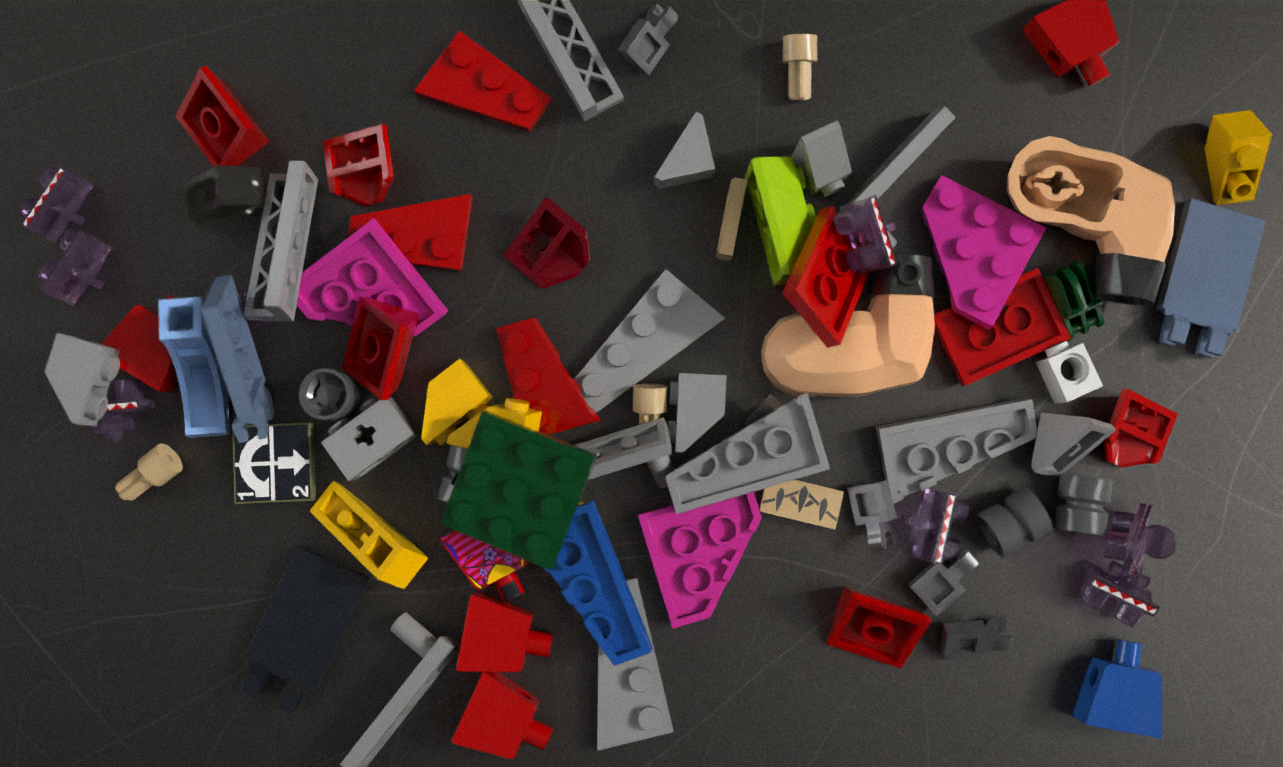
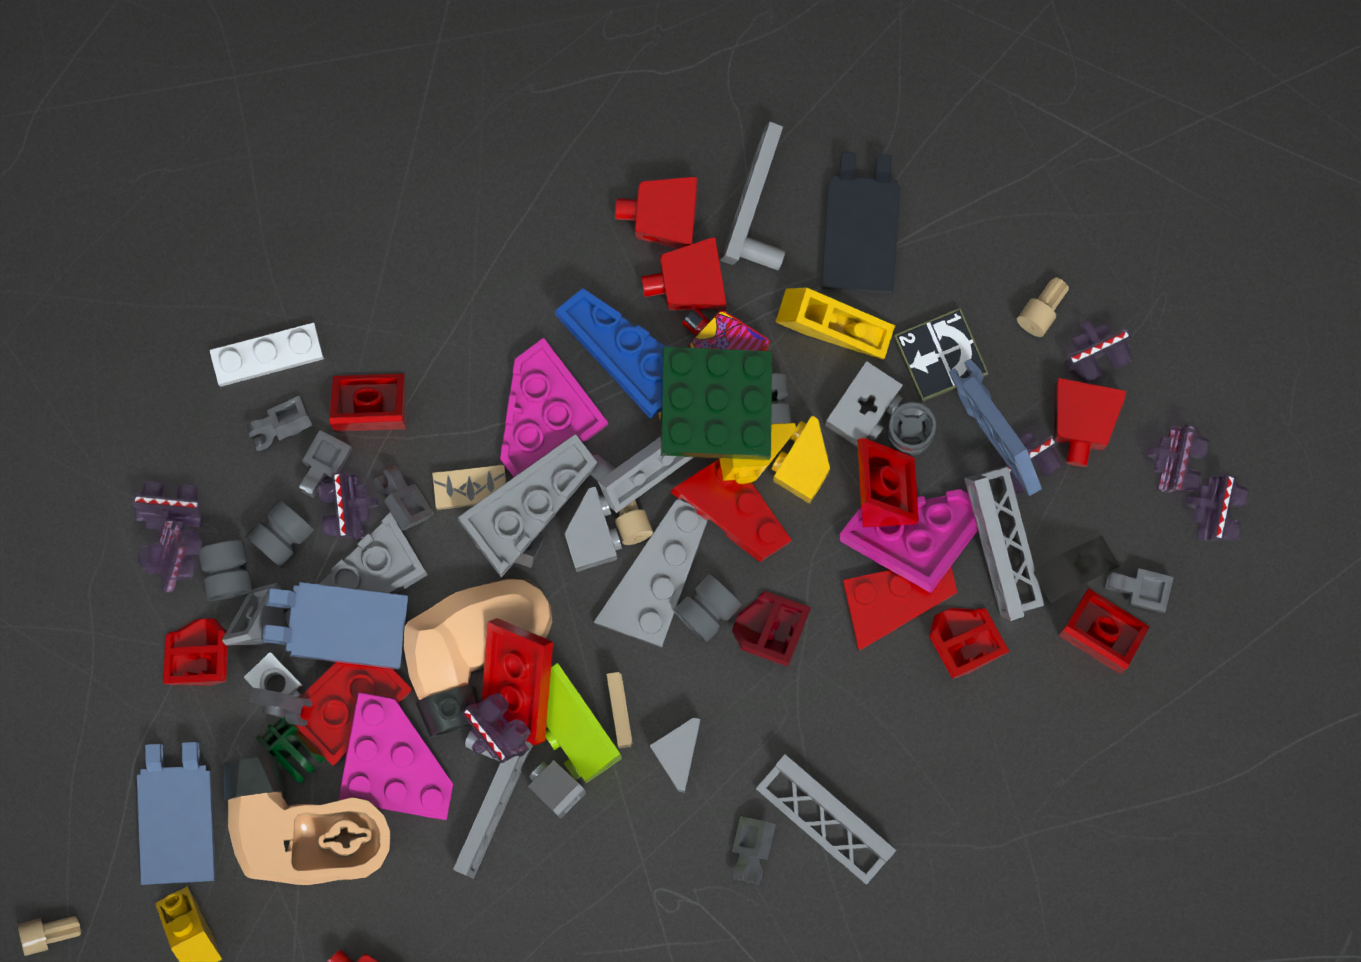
camera: 165 degrees right, 5 degrees down
light grey slope [45,333,120,426] -> none
light blue arch [159,297,230,438] -> none
red wing [414,31,552,132] -> none
light grey wing [597,577,674,751] -> none
tan piece [783,34,817,101] -> none
blue torso [1073,639,1162,739] -> none
none -> white plate [210,323,324,387]
none -> flat silver plate [250,687,312,726]
none -> sand blue tile [262,582,408,669]
none -> dark grey wheel [673,574,742,643]
none -> flat silver plate [1105,568,1174,613]

